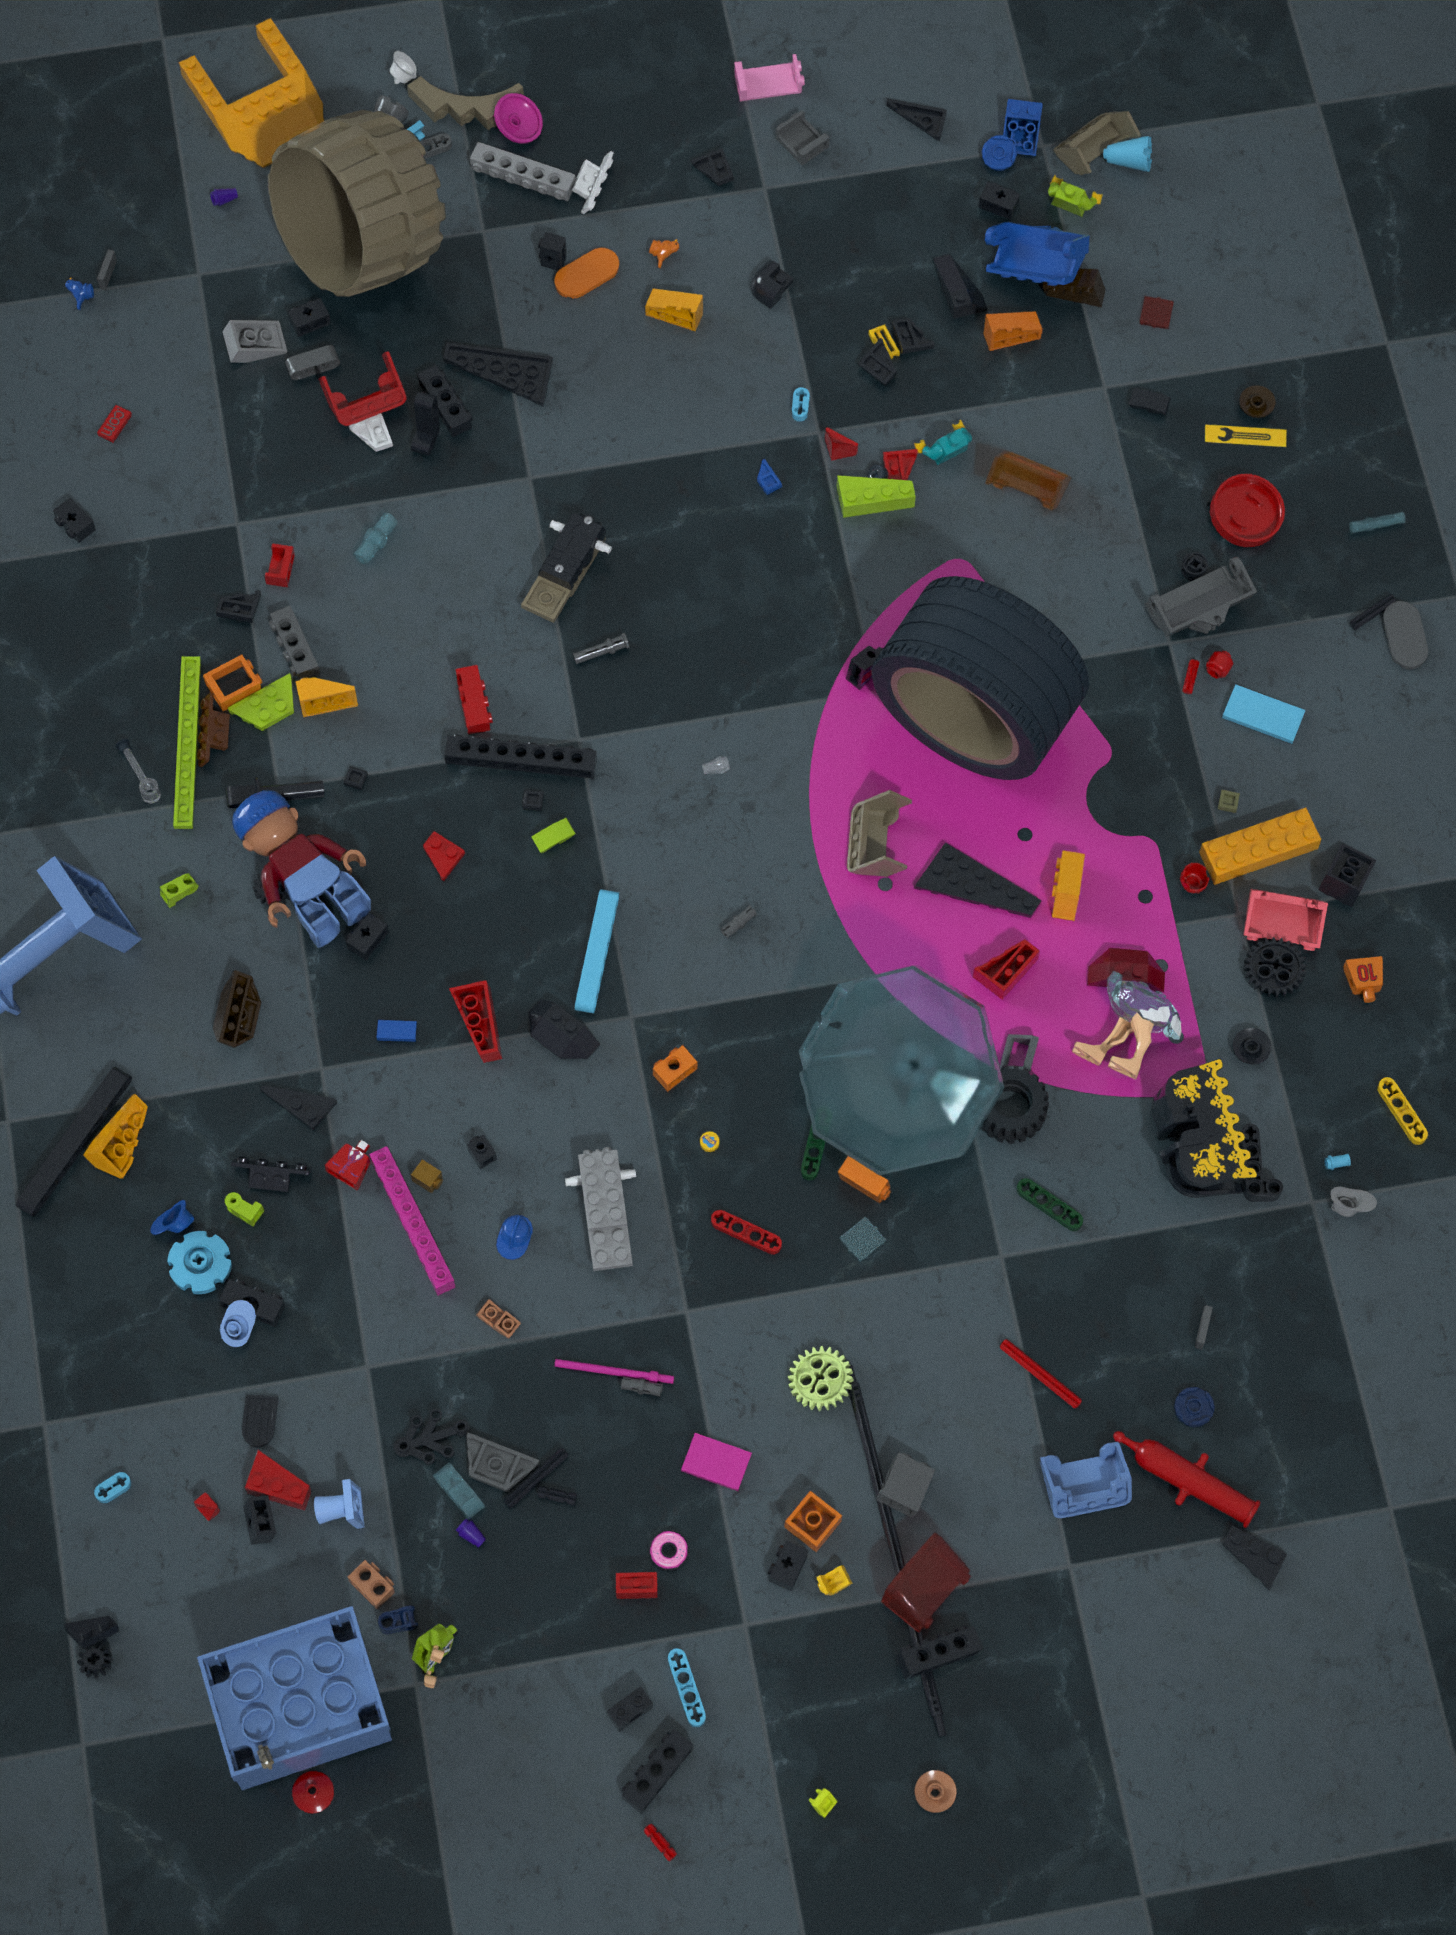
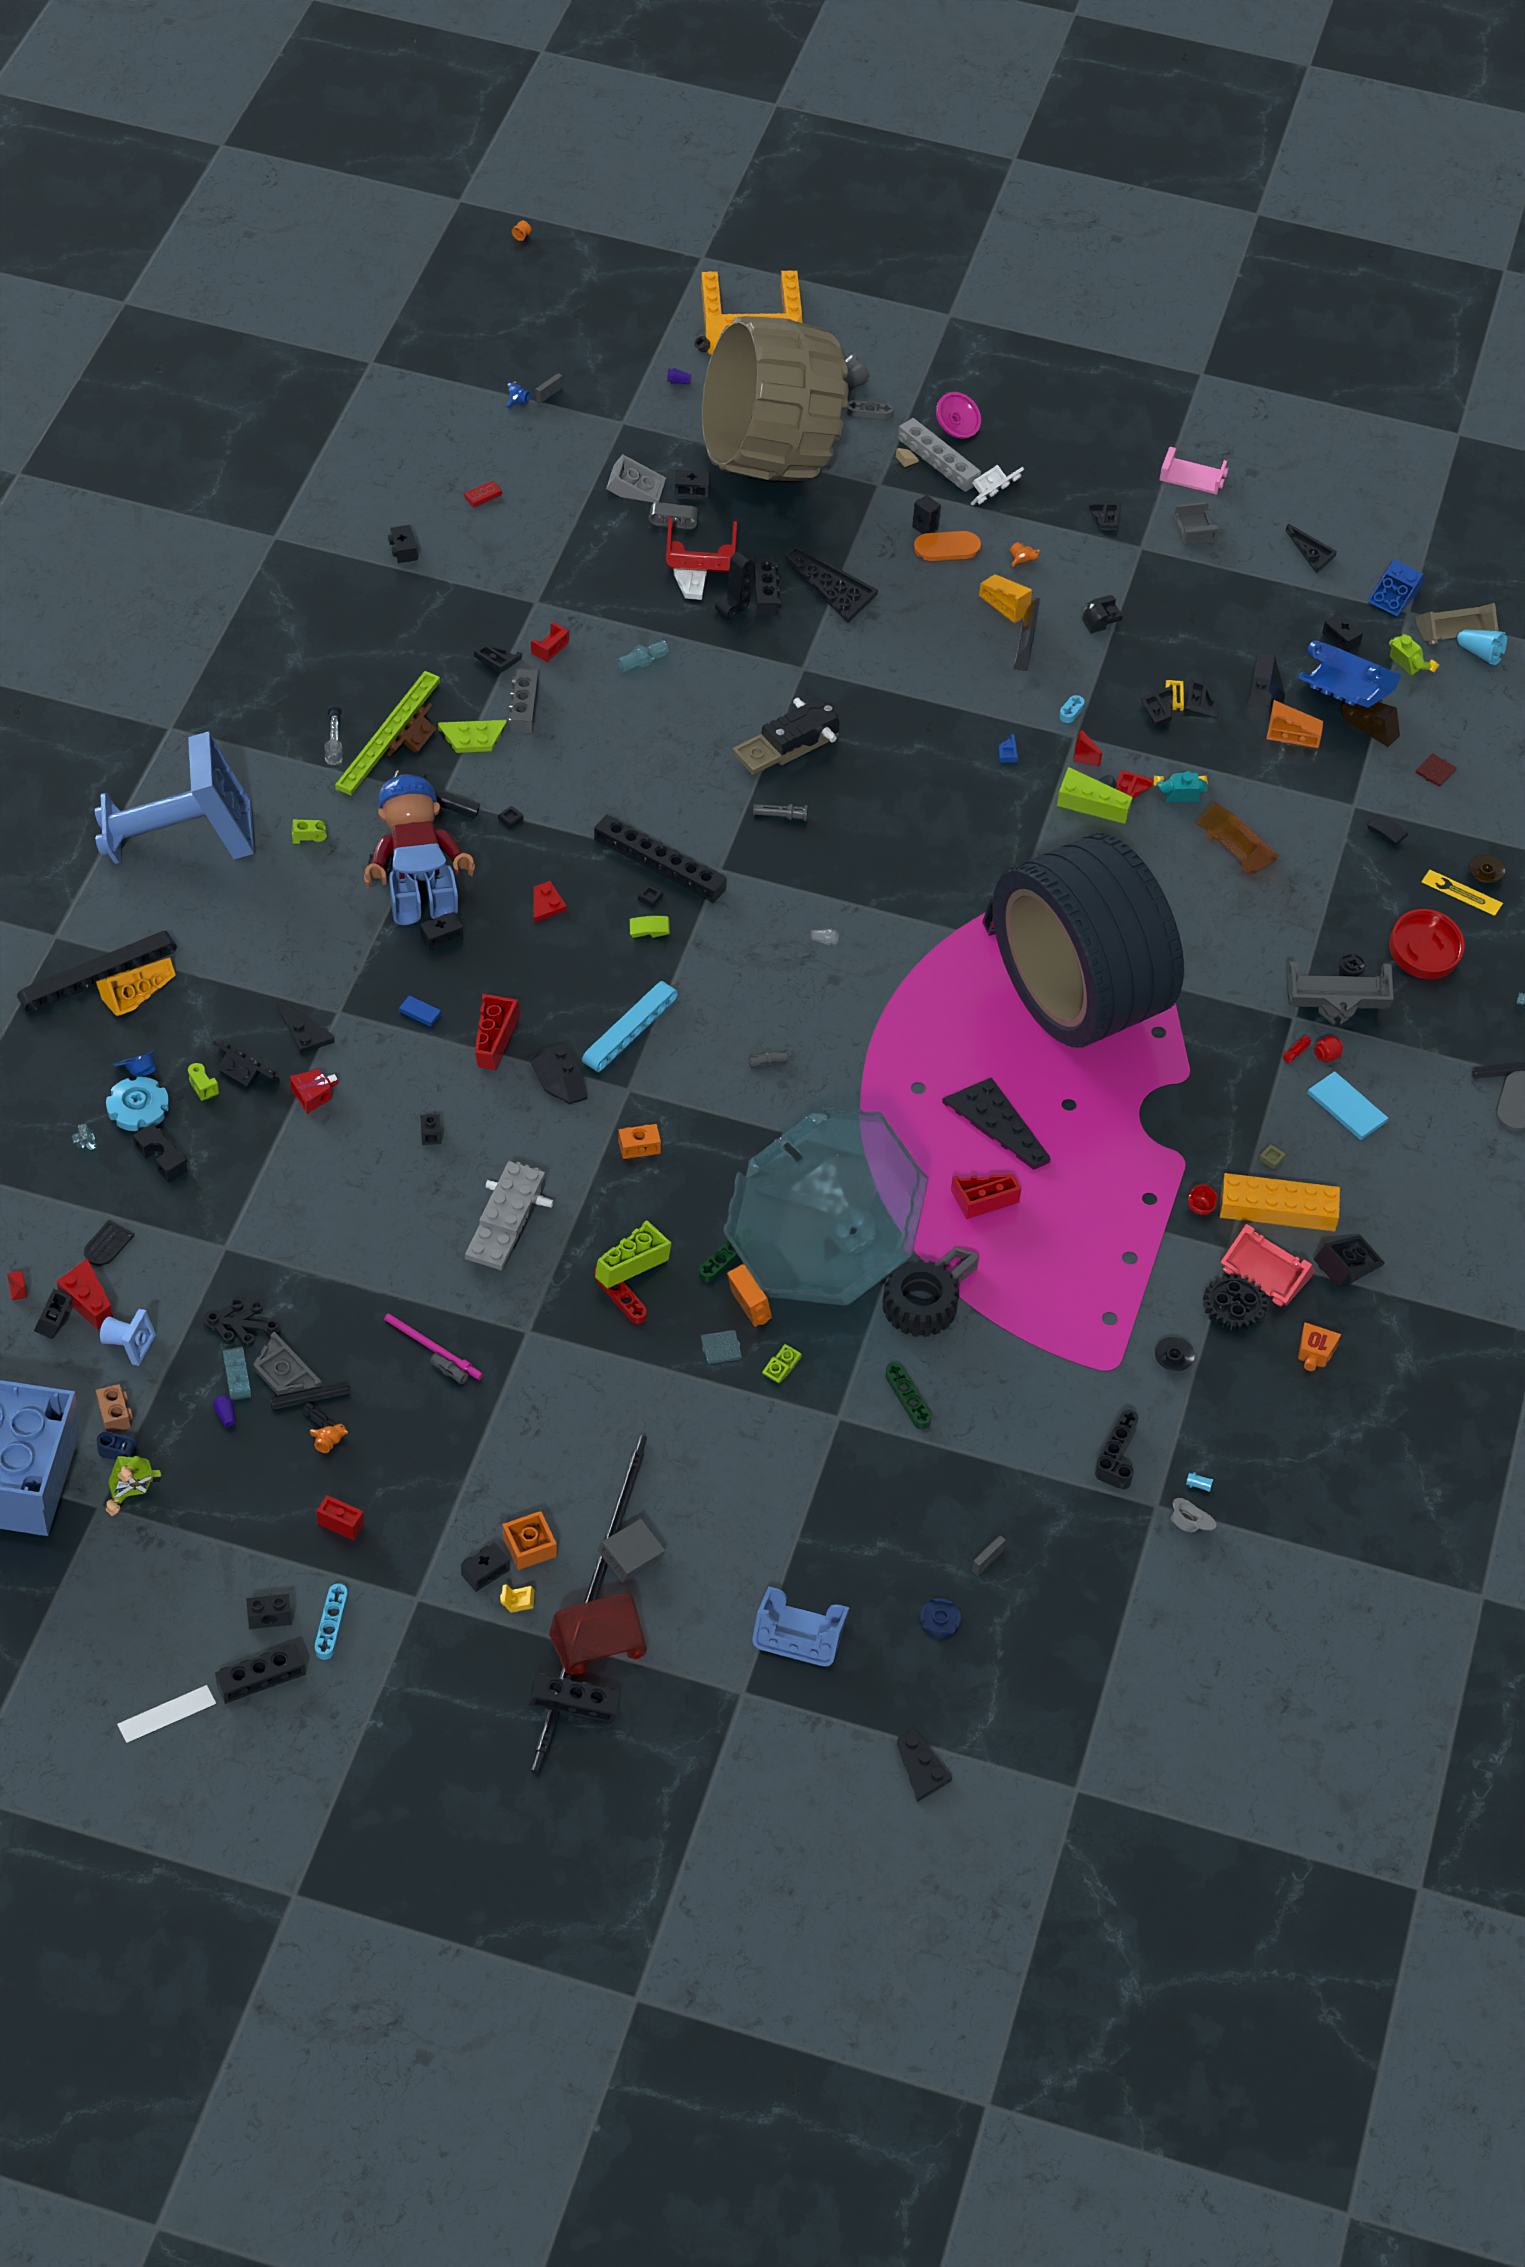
camera: 25 degrees right, 15 degrees down
orange window [203,655,262,712] -> none
dark brown wedge [213,970,261,1048] -> none
light blue piece [220,1300,256,1347] -> none
light orange slope [296,678,358,718] -> none
dark pink brick [369,1146,455,1296] -> none
white piece [390,51,417,84] -> none
dark tan arch [407,76,524,130] -> none
medium azure tile [407,120,425,141] -> none
pearl gold brick [411,1159,443,1193] -> none
red wedge [455,665,493,735] -> none
nougat slope [475,1299,521,1339] -> none
blue piece [496,1215,533,1260] -> none
red axle [644,1824,677,1861] -> none
tile [649,1530,689,1572] -> none
dark pink tile [681,1433,752,1491] -> none
yellow tile [700,1132,719,1152] -> none
yellowish green gear [788,1346,854,1411] -> none
neon yellow tile [809,1788,837,1818] -> none
dark tan windscreen [847,790,912,877] -> none
nougat dish [915,1770,956,1813] -> none
blue tile [982,135,1017,171] -> none
red axle [1000,1339,1082,1409] -> none
light orange wedge [1052,851,1085,921] -> none
animal [1072,971,1182,1080] -> none
dark red wedge [1087,948,1165,992] -> none
red piece [1113,1431,1261,1528] -> none
black animal [1151,1059,1257,1198] -> none
yellow beam [1377,1077,1428,1145] -> none
none -> clear light blue tile [72,1123,97,1150]
none -> white sticker [117,1685,216,1743]
none -> orange animal [310,1424,348,1453]
none -> lime wedge [595,1220,671,1289]
none -> black bush [694,335,711,352]
none -> lime slope [762,1344,802,1383]
none -> tan slope [896,448,919,467]
none -> black slope [1014,598,1040,671]

